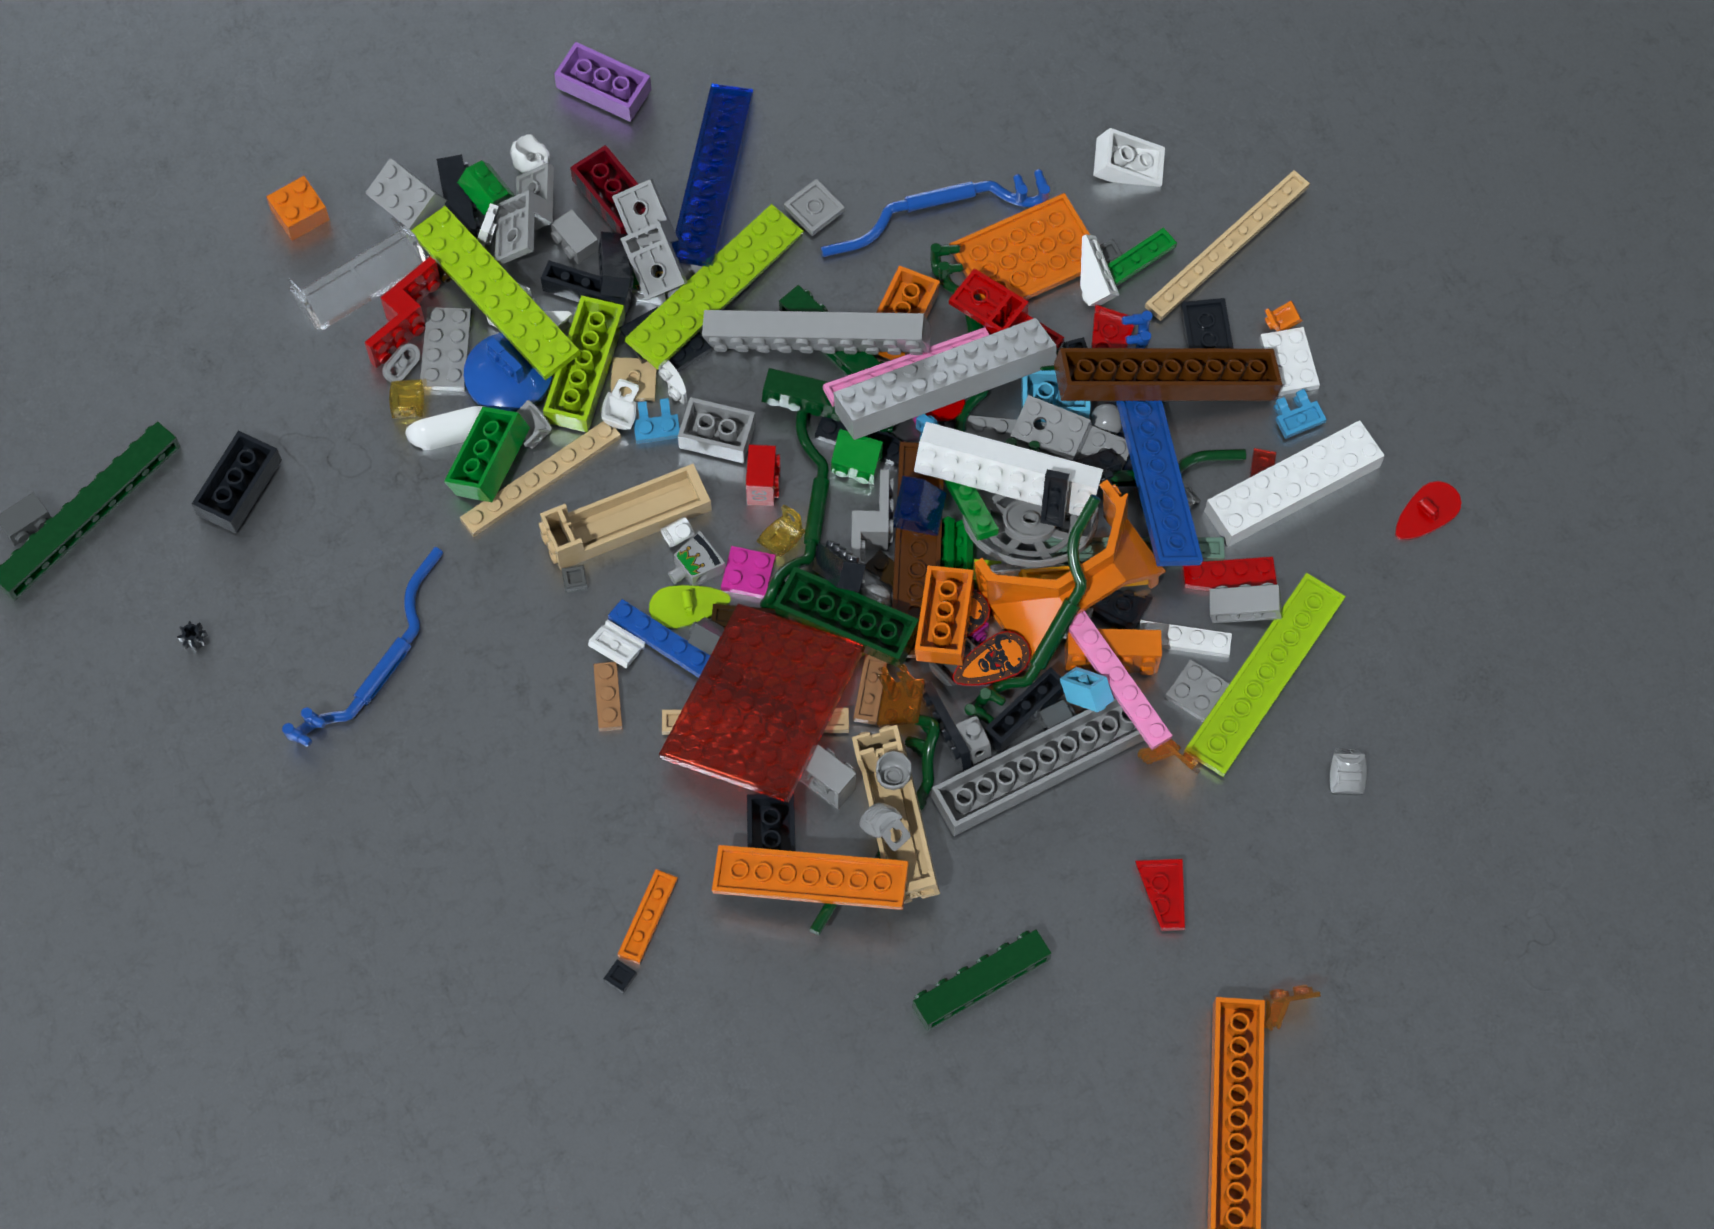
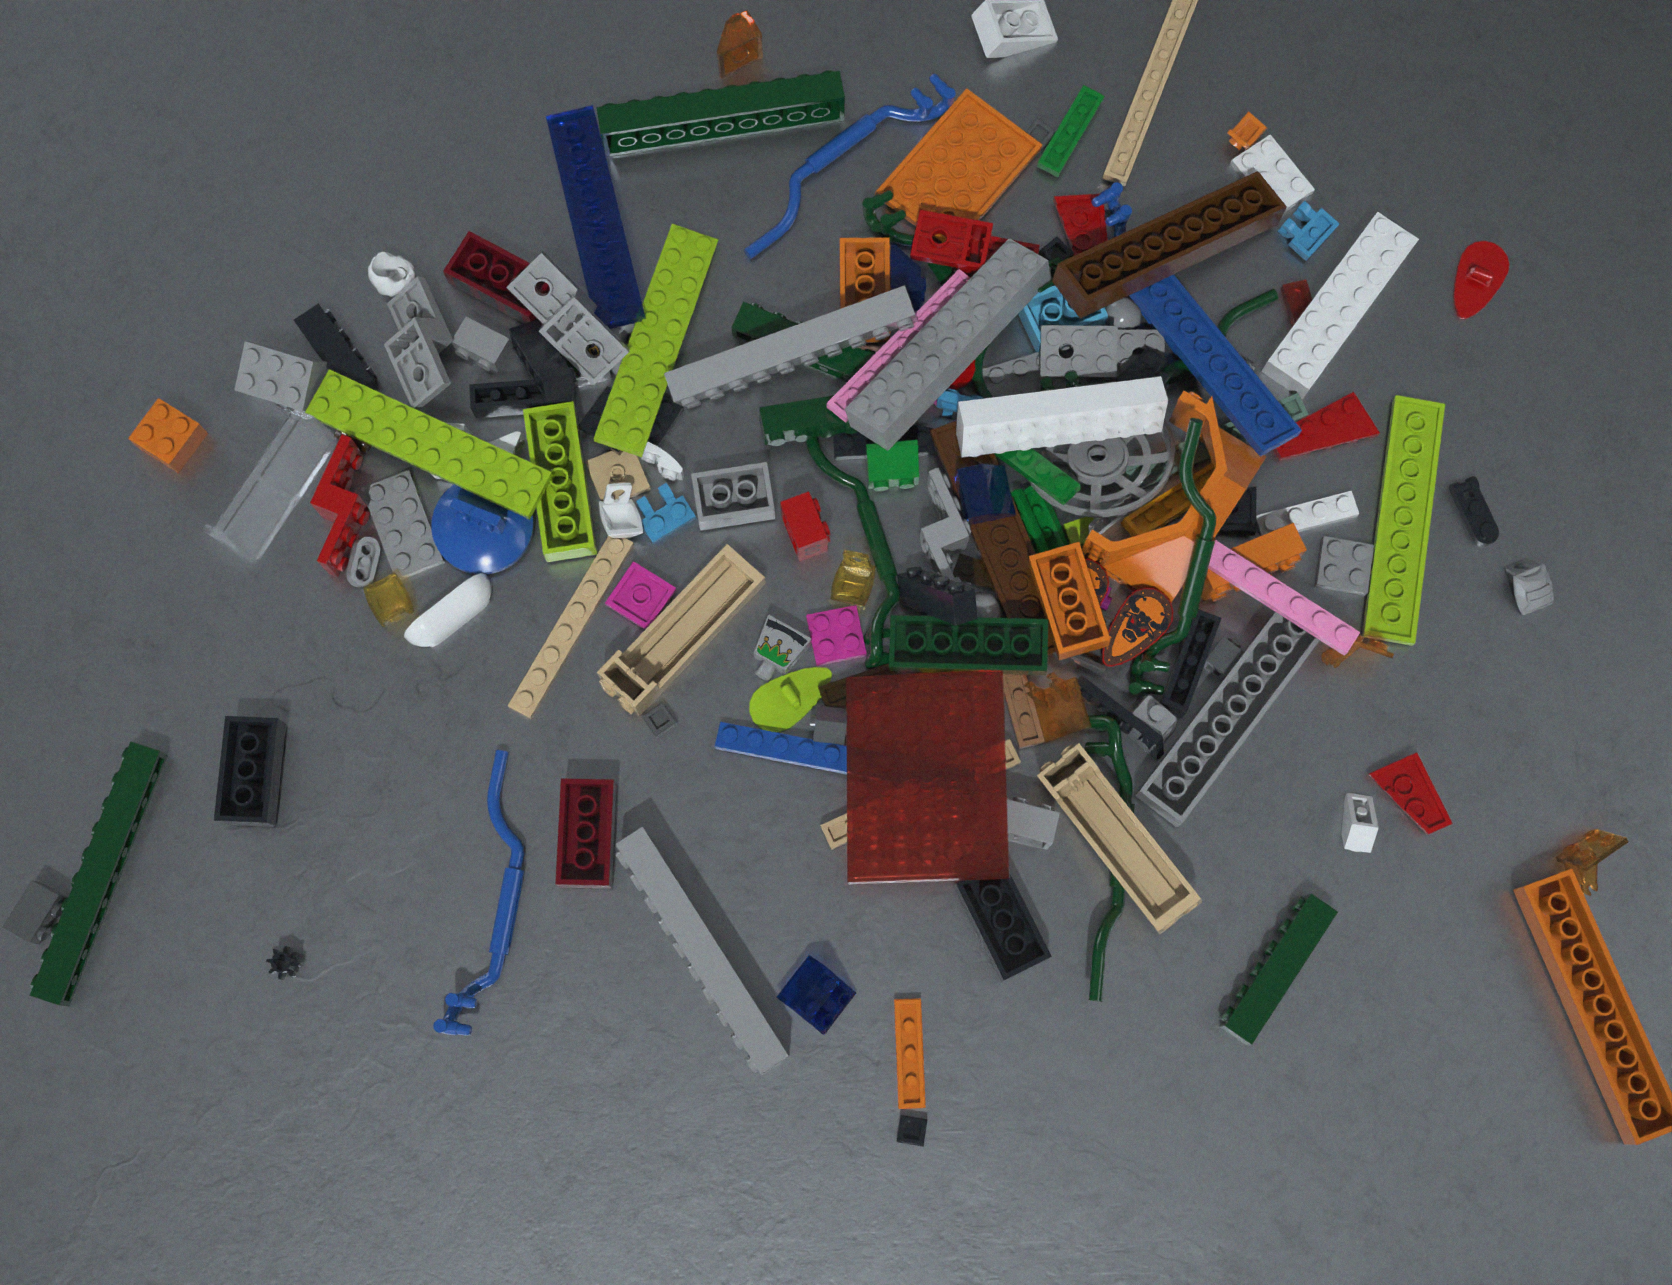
camera: 25 degrees left, 10 degrees up
green brick [444,407,530,503] -> none
green slope [457,160,515,216] -> none
white plate [477,203,499,247] -> none
light grey piece [517,400,552,449] -> none
medium lavender brick [554,42,652,122] -> none
white plate [588,619,646,669] -> none
medium nougat plate [593,662,622,732] -> none
white piece [661,517,695,547] -> none
orange plate [712,845,909,910] -> none
light grey plate [784,179,845,236] -> none
light grey piece [859,803,911,851] -> none
light grey hair [876,751,912,790] -> none
black plate [1040,469,1070,527] -> none
medium azure brick [1060,667,1114,712] -> none
white slope [1080,234,1120,306] -> none
black plate [1180,298,1234,349] -> none
light grey brick [1209,583,1282,623] -> none
none -> dark red brick [555,778,617,889]
none -> dark green brick [596,70,845,157]
none -> dark pink plate [605,561,677,630]
none -> light grey brick [615,827,789,1075]
none -> clear orange slope [716,10,763,79]
none -> clear blue slope [776,955,856,1035]
none -> clear blue slope [890,244,926,311]
none -> white slope [1341,793,1379,853]
none -> black plate [1449,476,1499,547]

